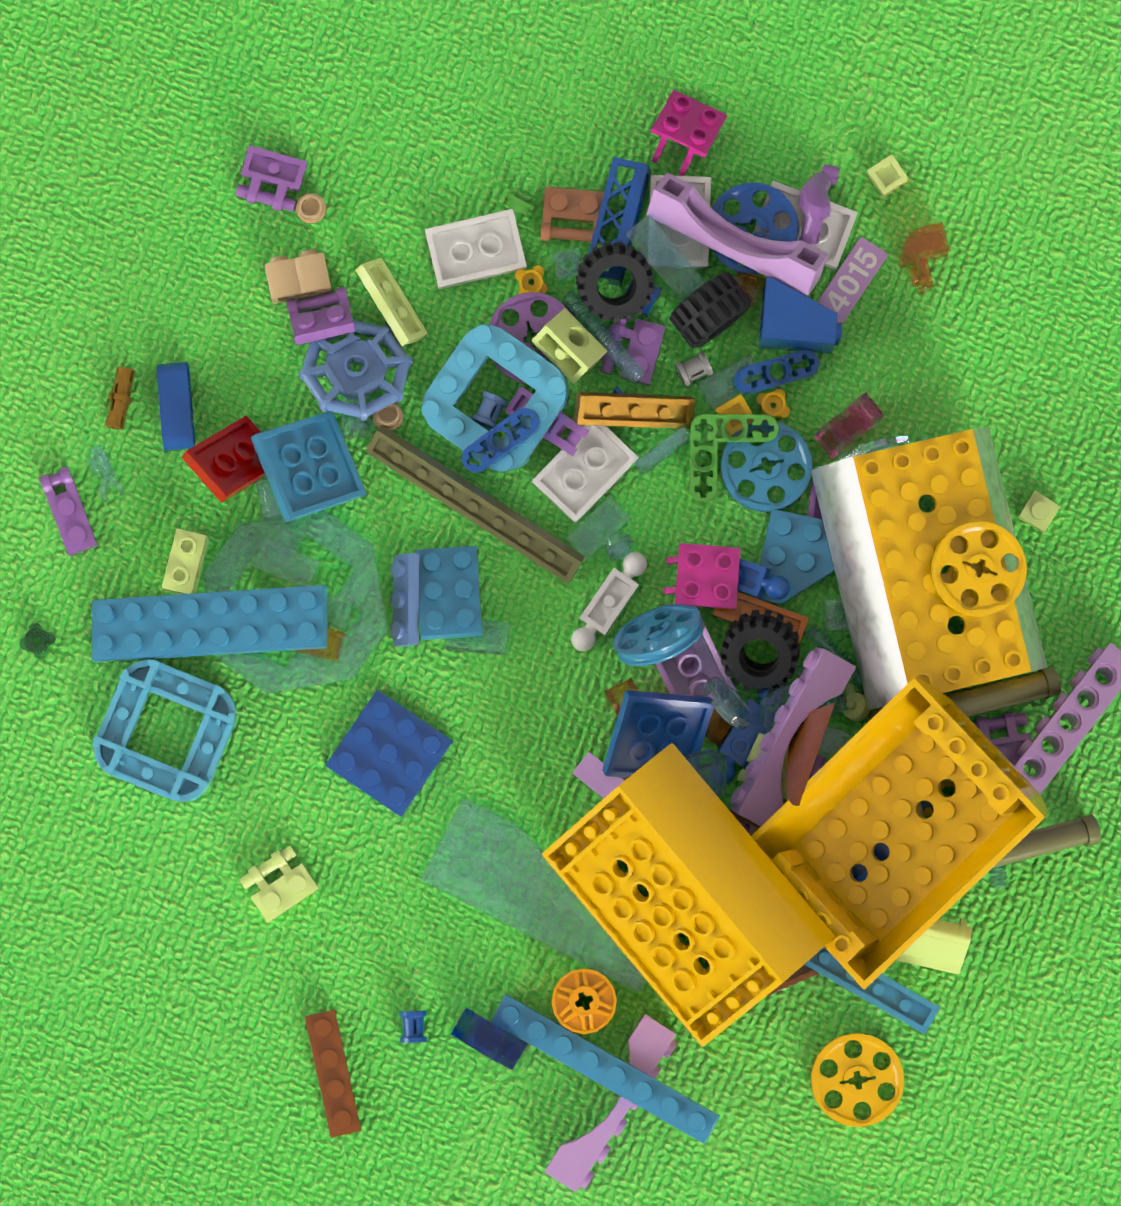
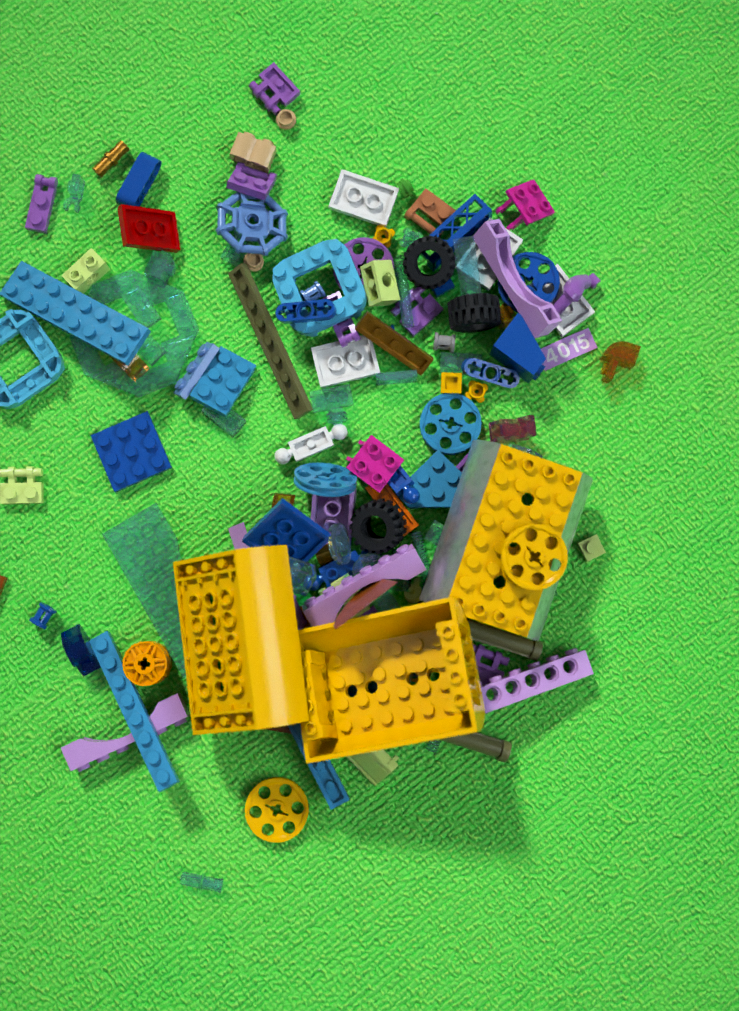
camera: 30 degrees right, 0 degrees up
dark azure plate [251,411,367,522] -> none
yellowish green plate [355,257,428,347] -> none
bright green beam [690,413,779,502] -> none
yellowish green plate [866,154,909,197] -> none

